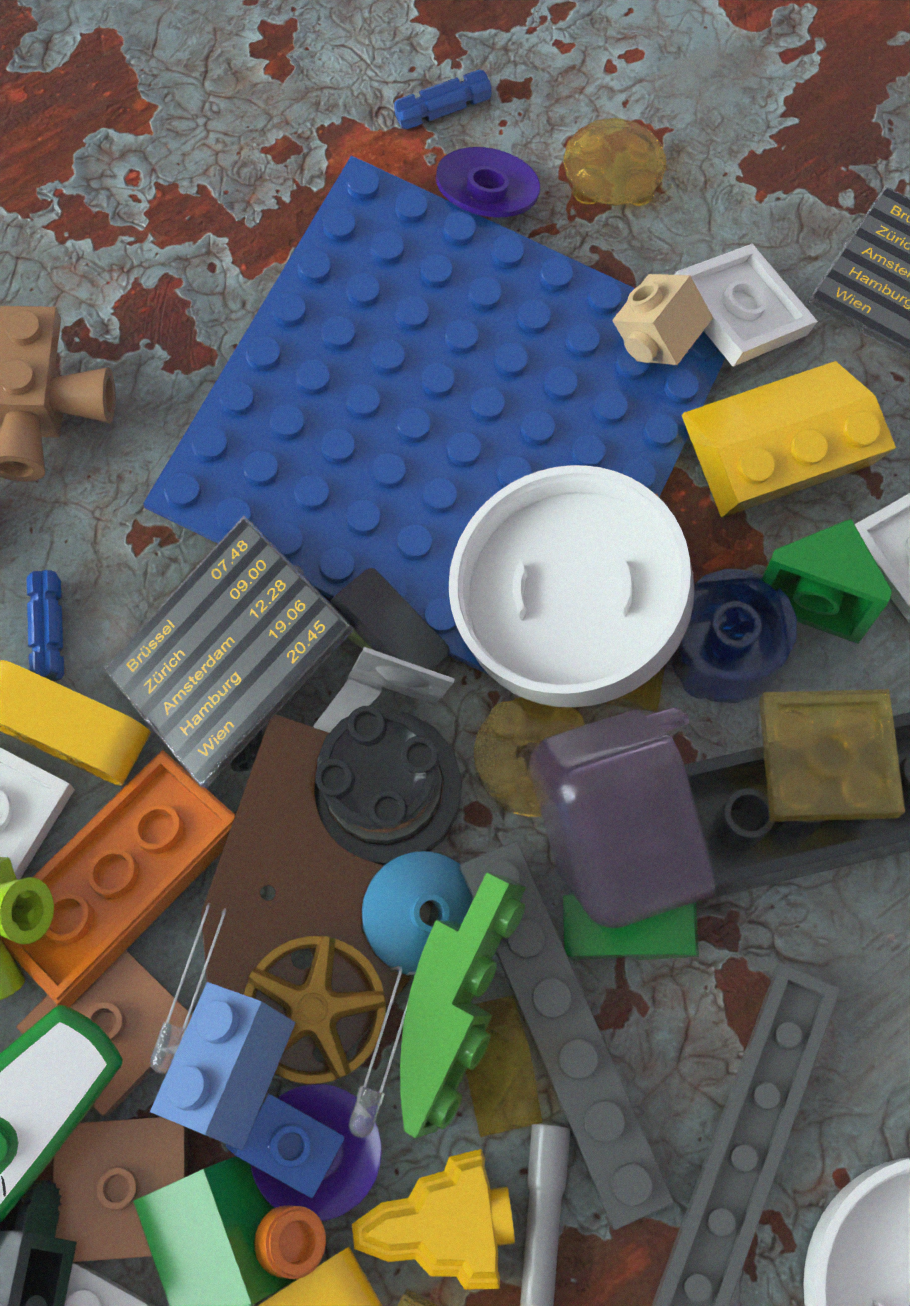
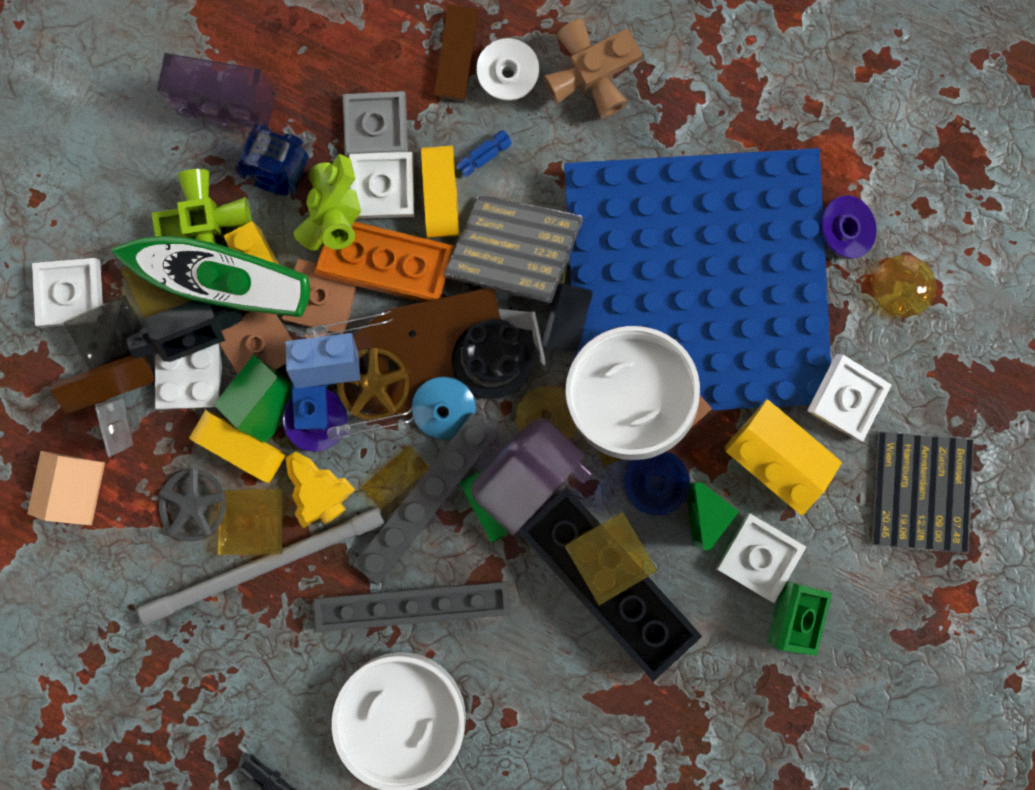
camera: 65 degrees right, 15 degrees up
orange tile [254,1205,326,1279] -> none
blue axle [394,69,492,130] -> none
bright green slope [400,872,526,1138] -> none
tan brick [612,274,713,365] -> none

